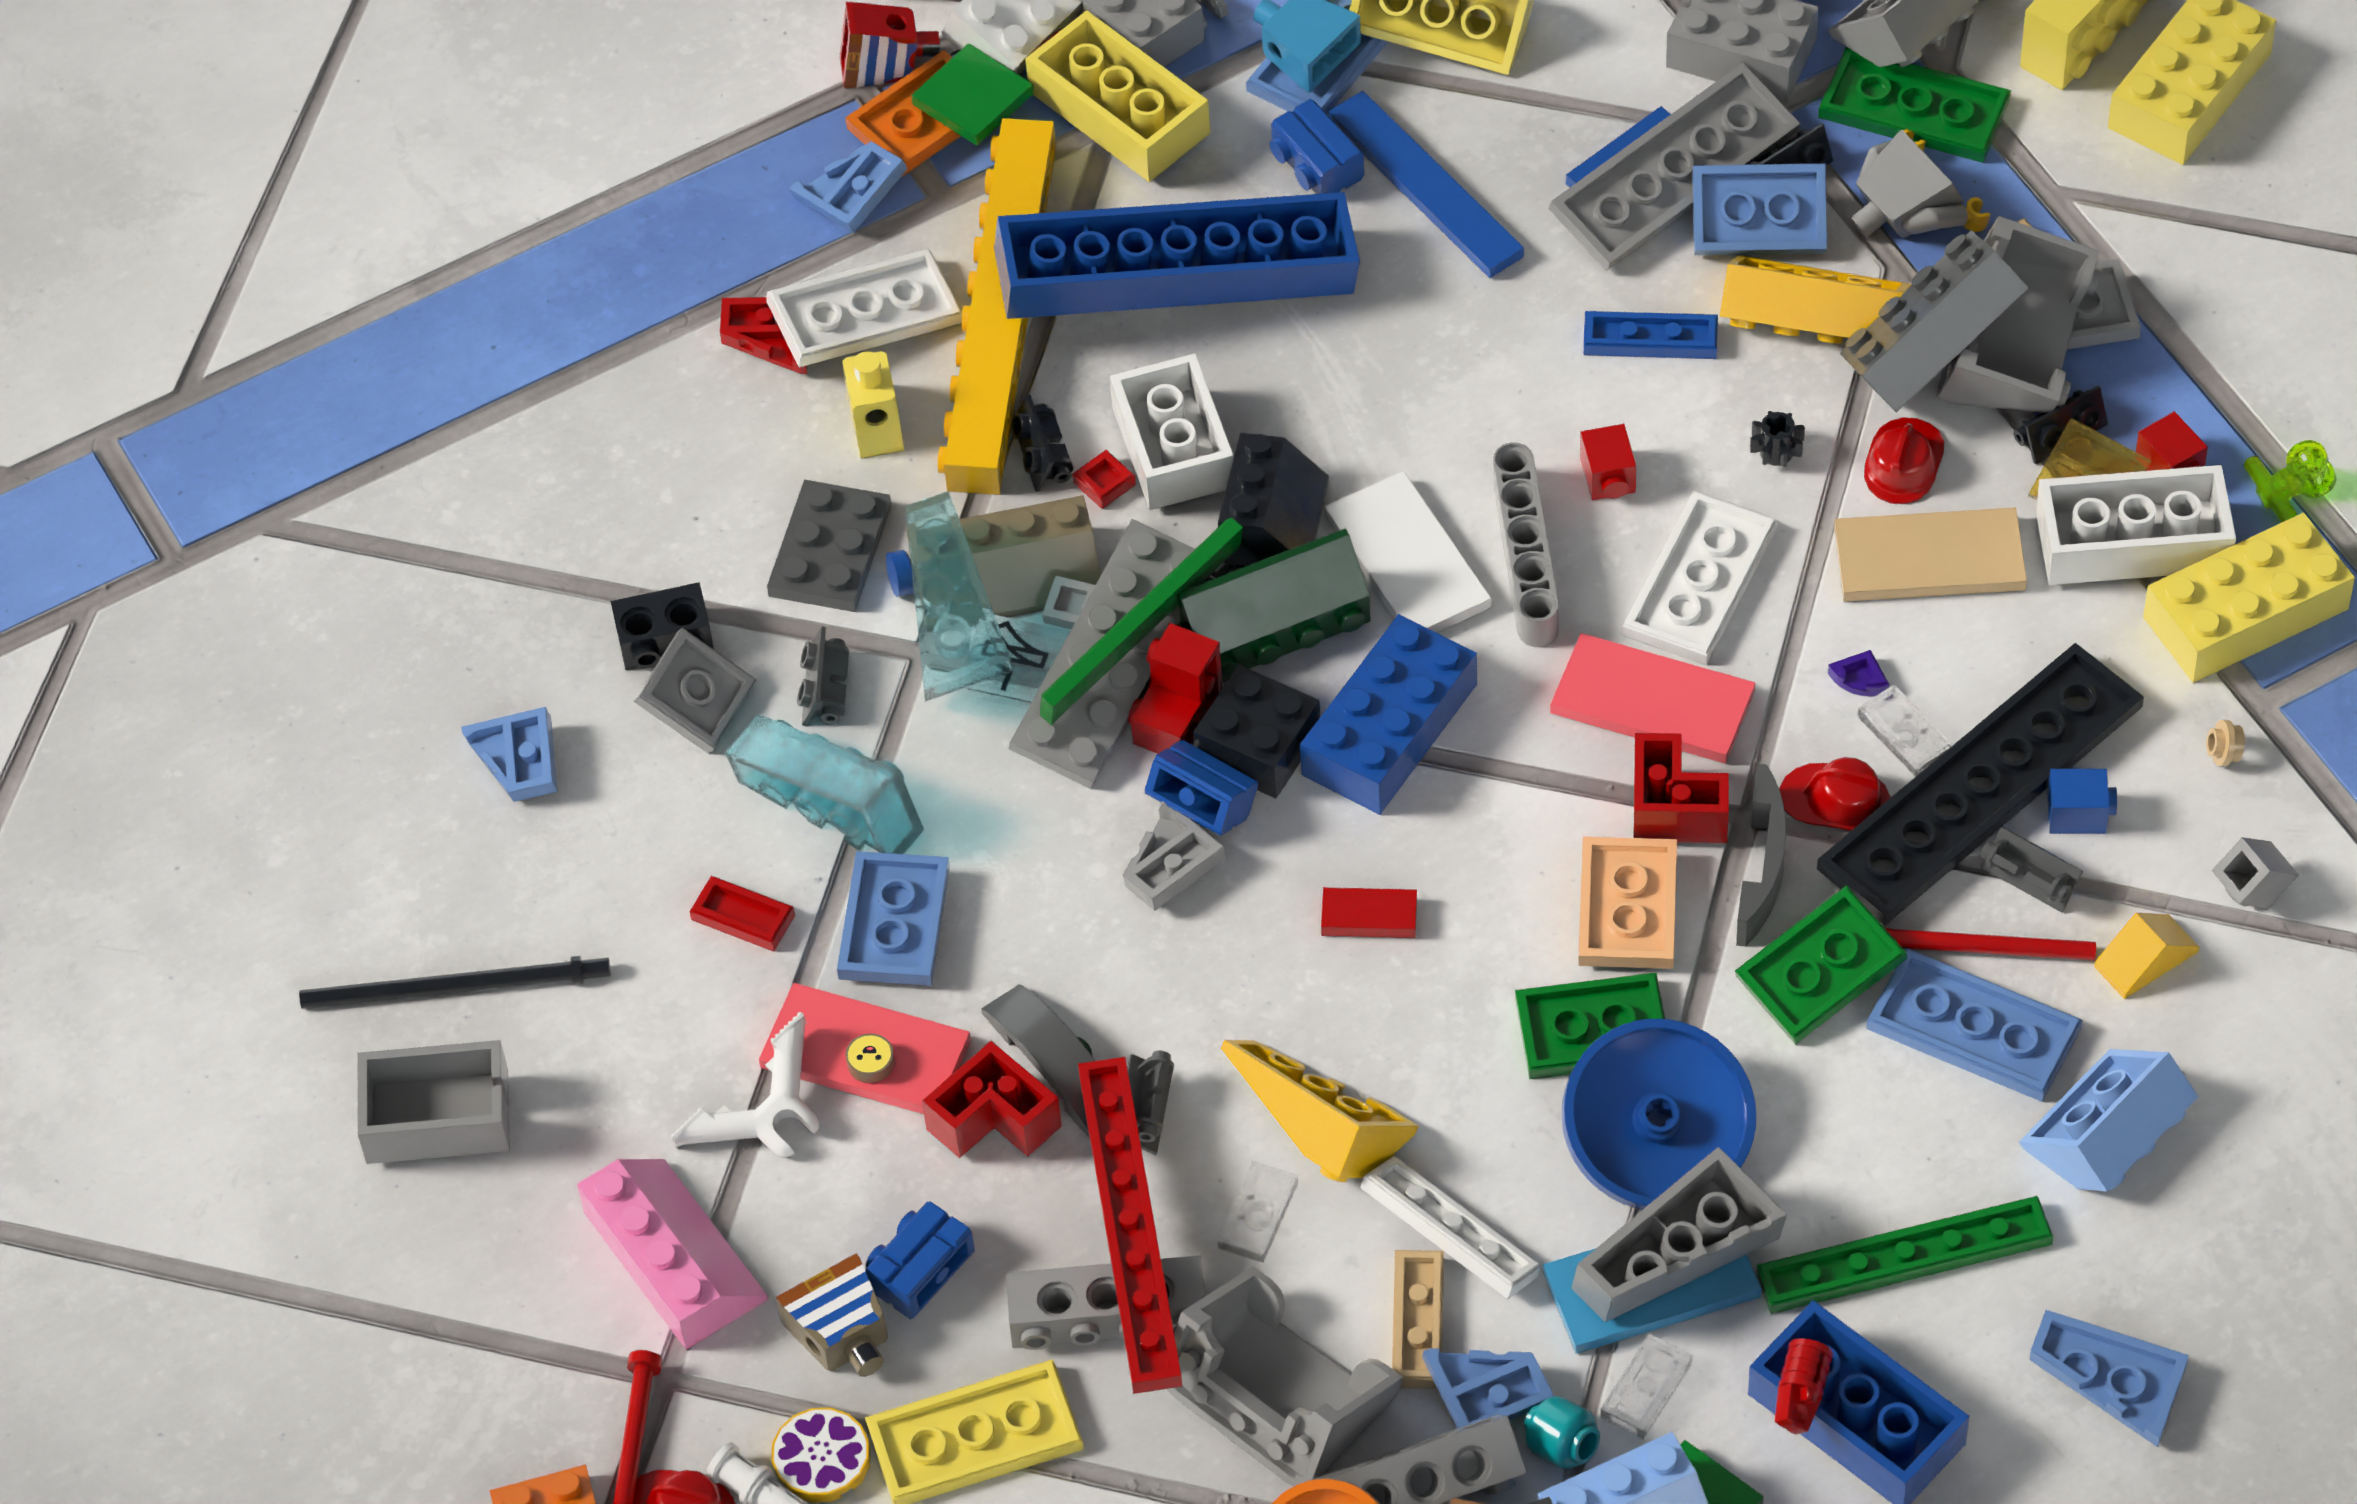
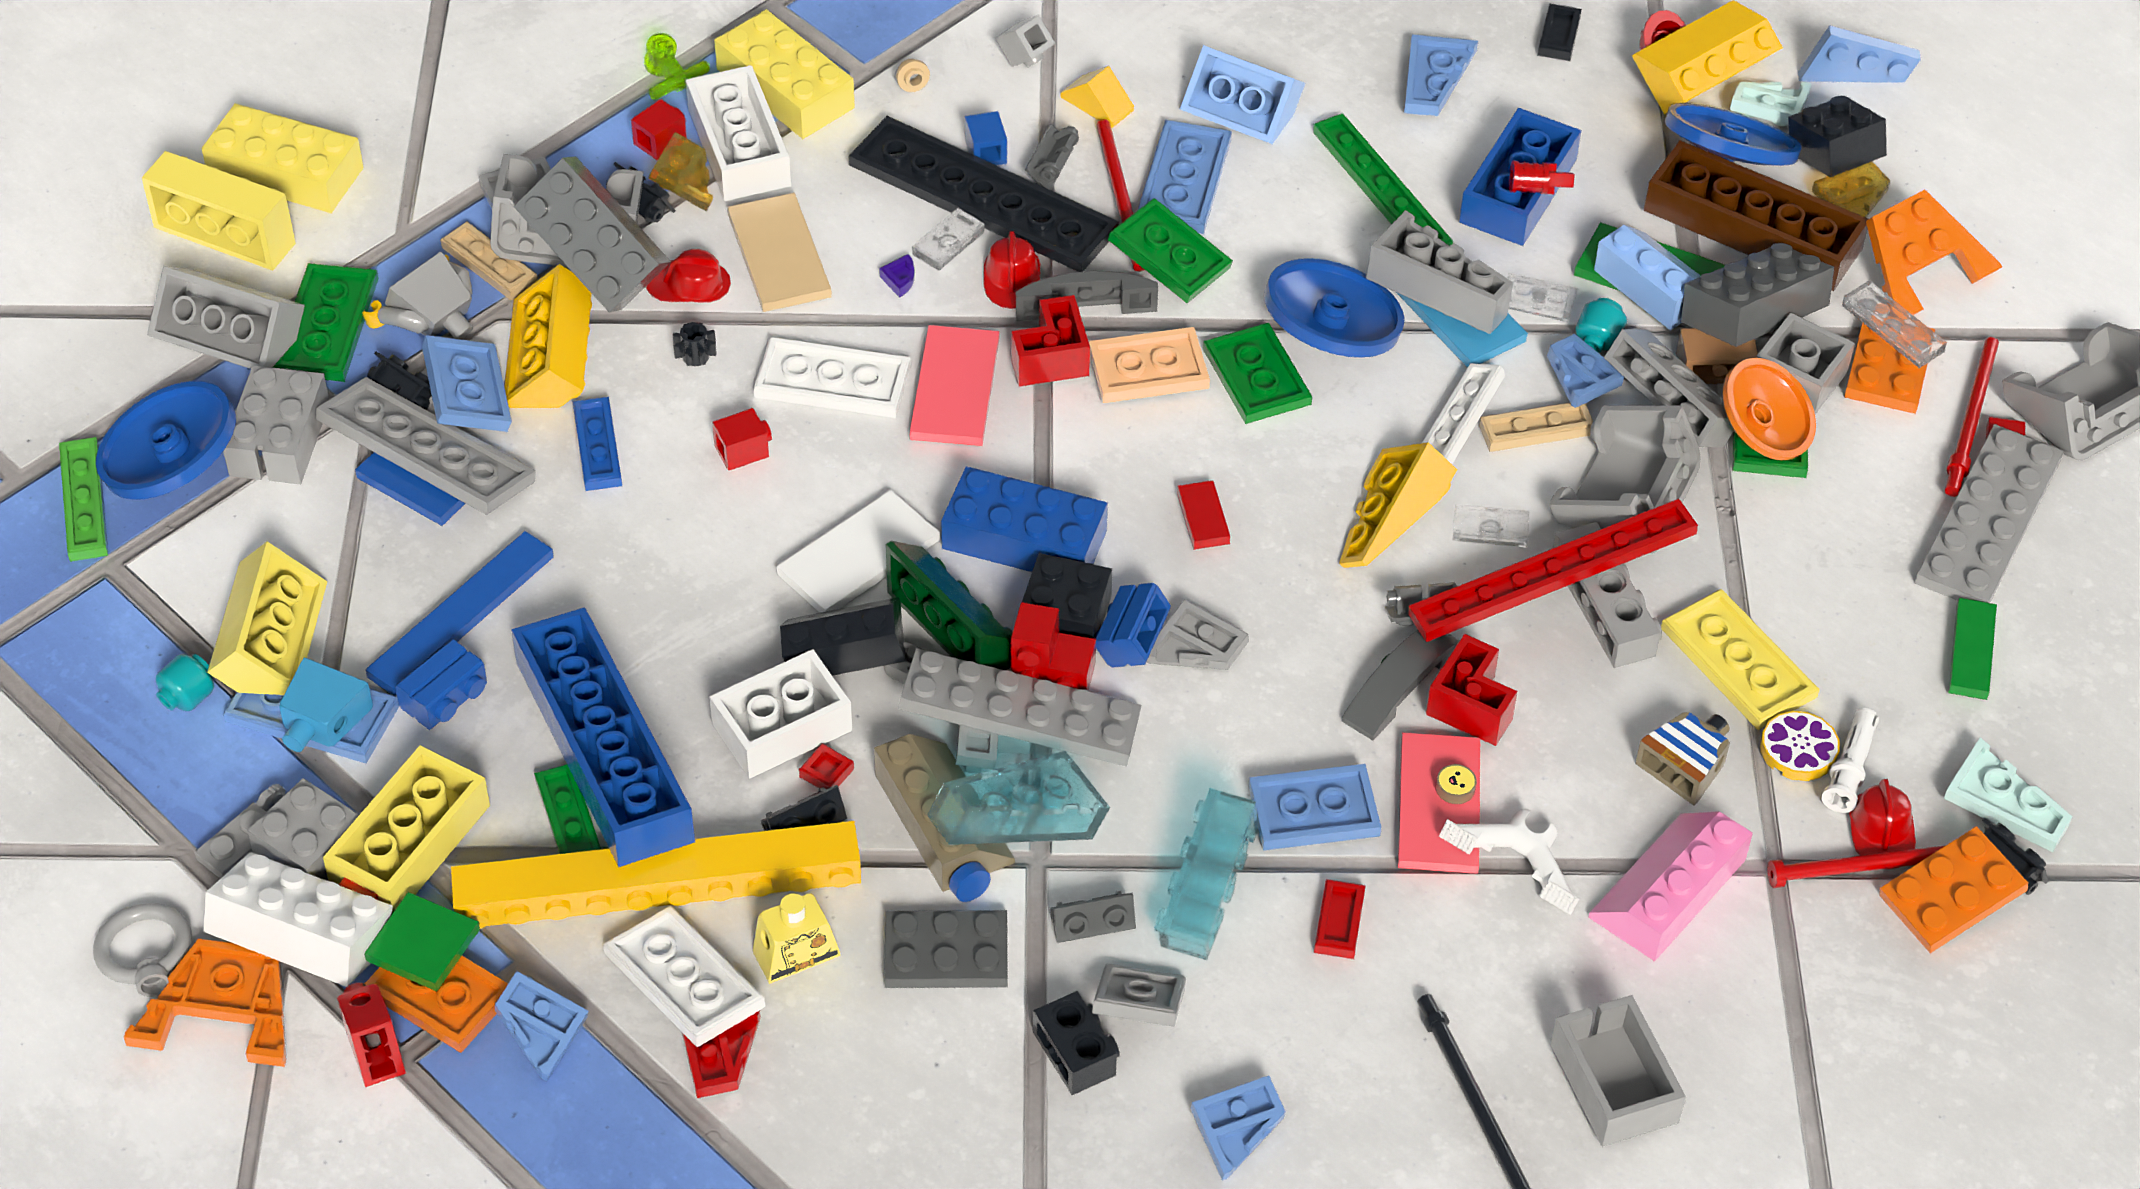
camera: 110 degrees left, 5 degrees down
blue brick [865,1201,975,1319] -> none
green tile [1040,517,1243,725] -> none
light grey beam [1493,442,1559,647] -> none

